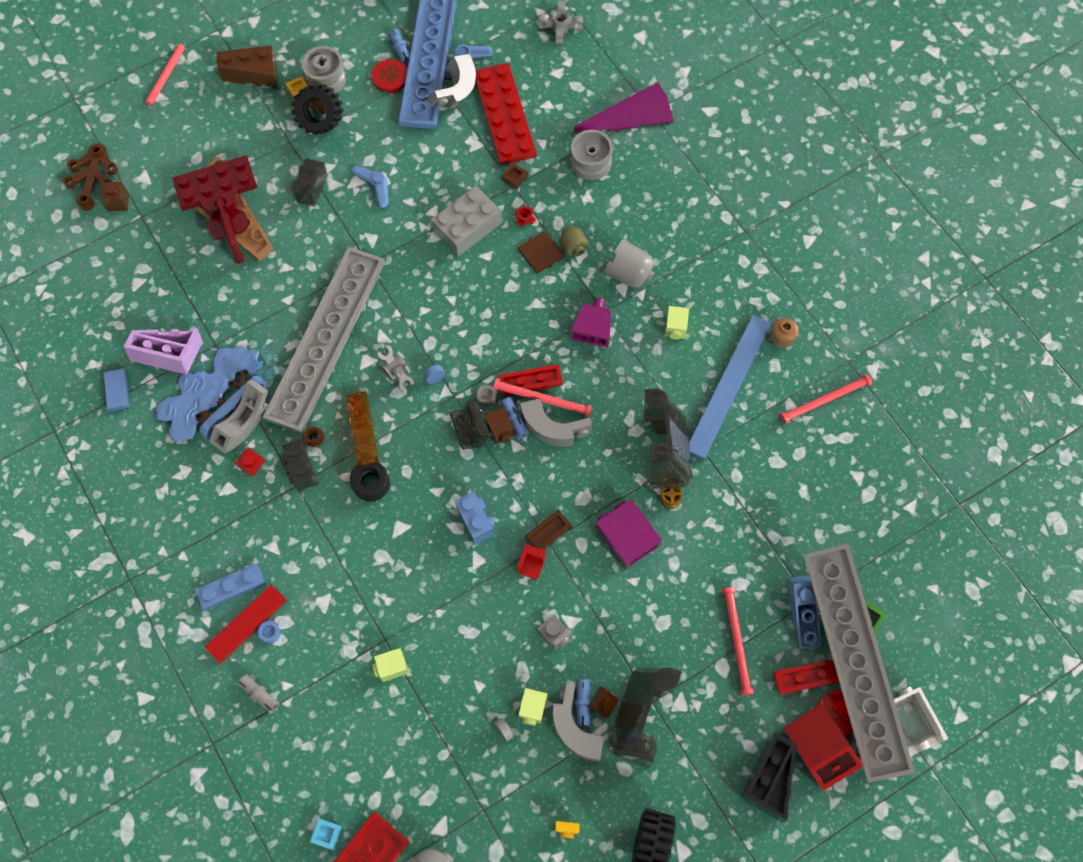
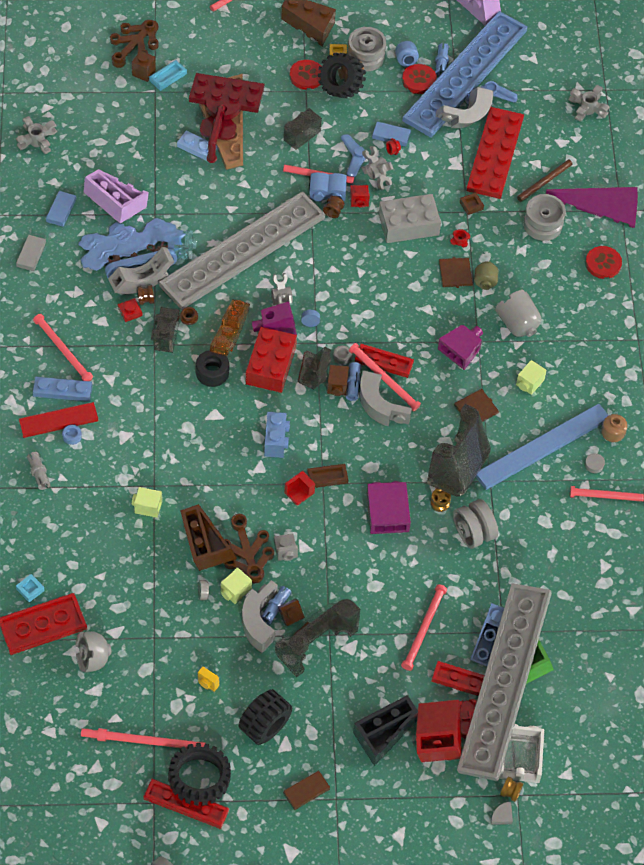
camera: 25 degrees right, 10 degrees down
none -> light grey pin [16,116,57,154]
none -> light grey tile [16,235,46,271]
none -> coral bar [33,314,93,381]
none -> reddish brown wheel [137,285,154,305]
none -> medium azure tile [149,60,187,91]
none -> light blue plate [177,131,217,161]
none -> reddish brown wedge [180,504,237,571]
none -> reddish brown plant [224,514,274,584]
none -> red brick [246,327,297,393]
none -> magenta torso [252,302,297,335]
none -> coral bar [283,165,354,184]
none -> red tile [290,59,321,90]
none -> medium blue brick [310,172,347,201]
none -> reddish brown wheel [323,196,345,218]
none -> red bracket [350,185,370,207]
none -> light grey pin [361,146,393,190]
none -> medium blue tile [372,122,411,147]
none -> red plate [386,138,401,155]
none -> medium blue head [395,41,419,67]
none -> light grey wheel [453,499,498,549]
none -> reddish brown piece [454,389,499,428]
none -> light grey tile [491,802,513,825]
none -> pearl gold wheel [500,776,524,802]
none -> reddish brown bar [517,159,573,202]
none -> light grey tile [585,453,605,473]
none -> red tile [586,246,622,279]

